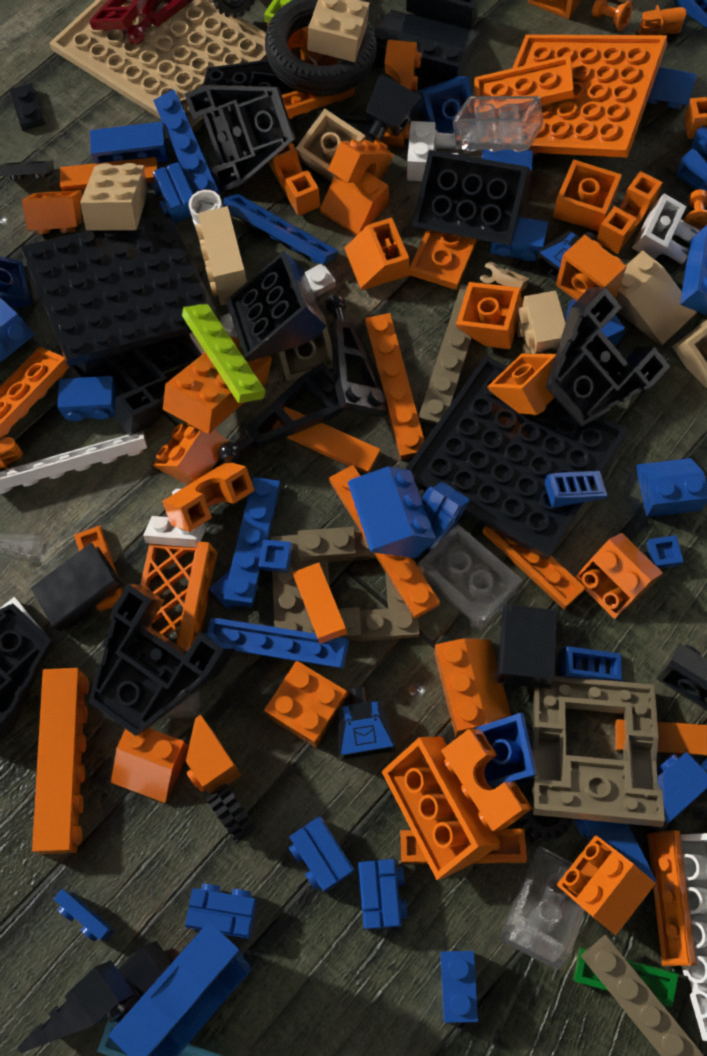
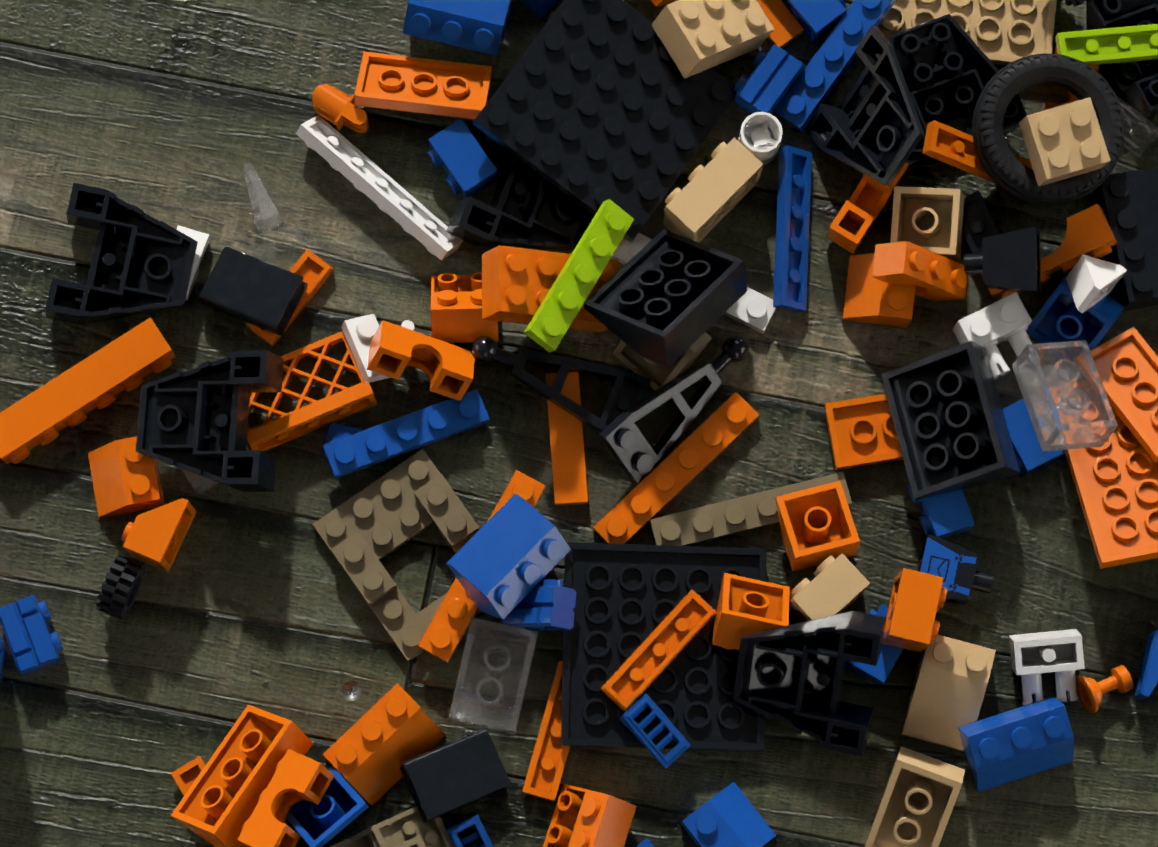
camera: 50 degrees right, 10 degrees up
blue plate [207,617,349,669] -> none
blue plate [258,540,293,572] -> none
orange brick [264,661,348,748] -> none
blue brick [288,816,355,893] -> none
orange tile [292,563,348,644] -> none
torso [338,687,396,760] -> none
orange slope [344,218,409,291] -> none
blue brick [358,859,408,930] -> none
tan plate [480,262,530,291] -> none
orange brick [553,159,622,232] -> none
orange arch [597,171,663,254] -> none
none -> orange tile [600,589,717,712]
none -> white slope [1066,254,1127,313]

